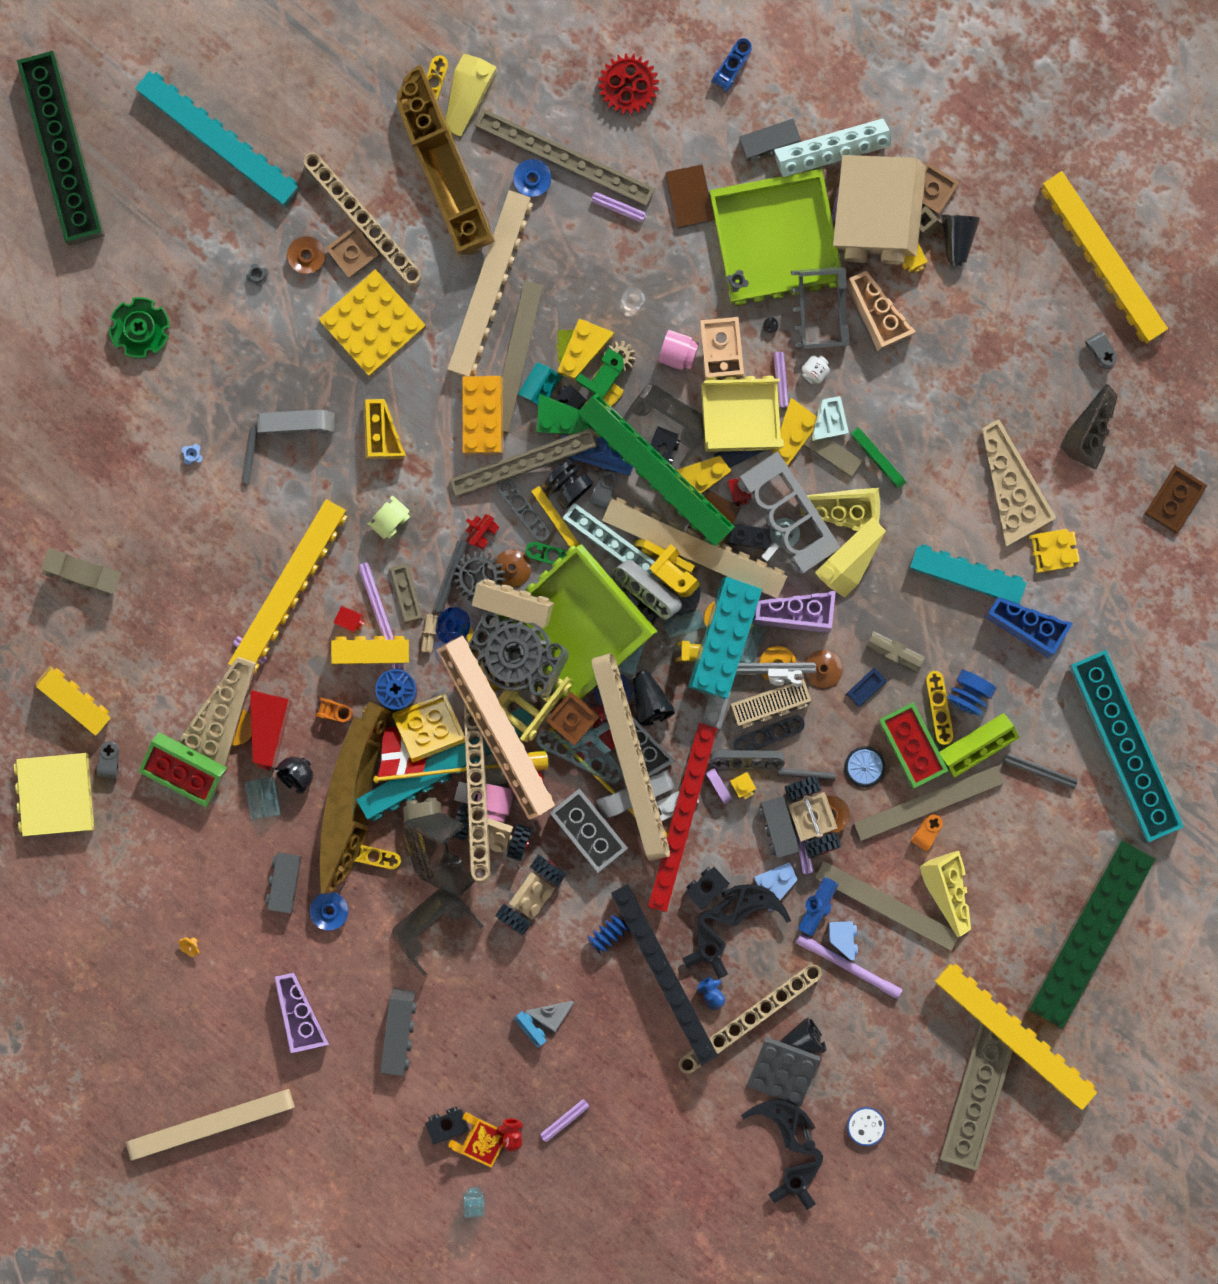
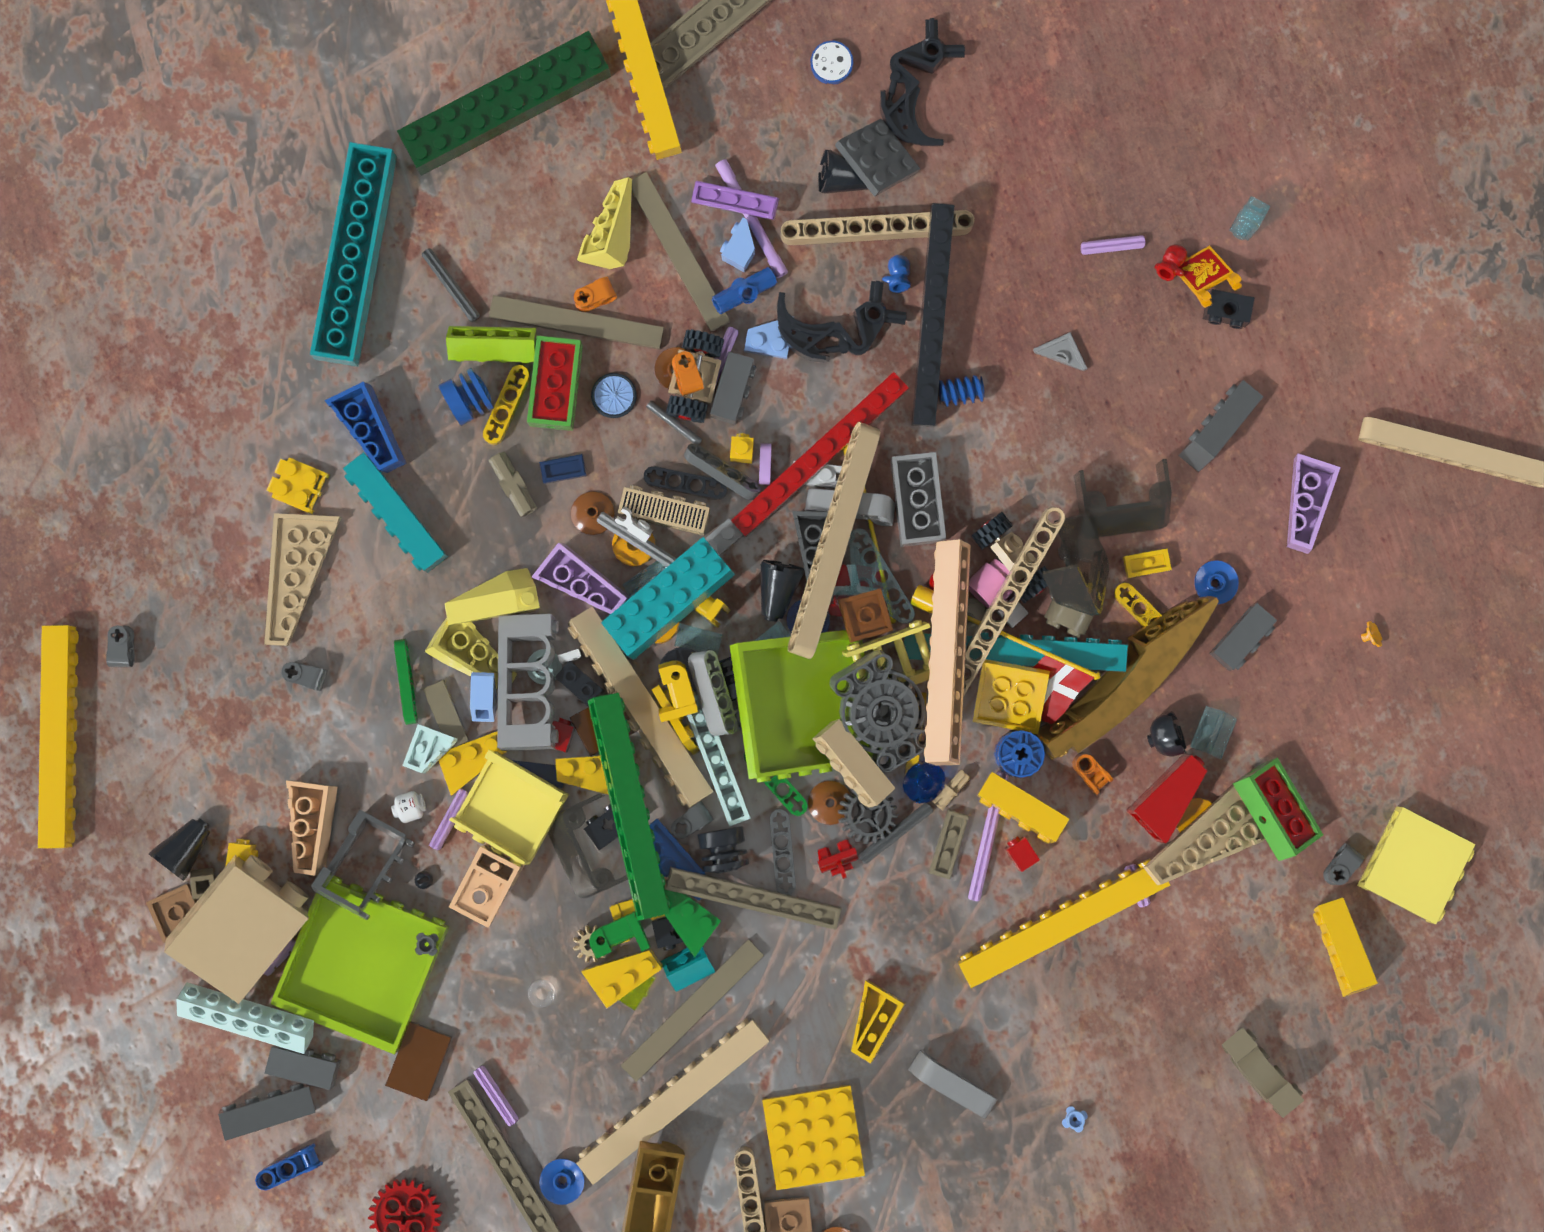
camera: 150 degrees left, 0 degrees up
dark grey bar [242,427,257,484] -> none
yellowish green brick [367,495,410,539] -> none
light orange brick [463,376,504,455] -> none
plate [495,854,567,936] -> none
dark azure plate [513,1011,546,1048] -> none
yellow beam [531,486,580,548] -> none
bright pink piece [658,330,699,370] -> none
black brick [686,866,730,910] -> none
clear smoke wedge [1060,384,1118,469] -> none
reddish brown tile [1144,465,1208,534] -> none
none -> dark grey wedge [218,1083,316,1141]
none -> dark grey piece [281,662,327,691]
none -> light blue slope [470,672,497,722]
none -> orange piece [672,351,704,396]
none -> medium lavender tile [691,181,779,220]
none -> yellow plate [1123,549,1172,579]

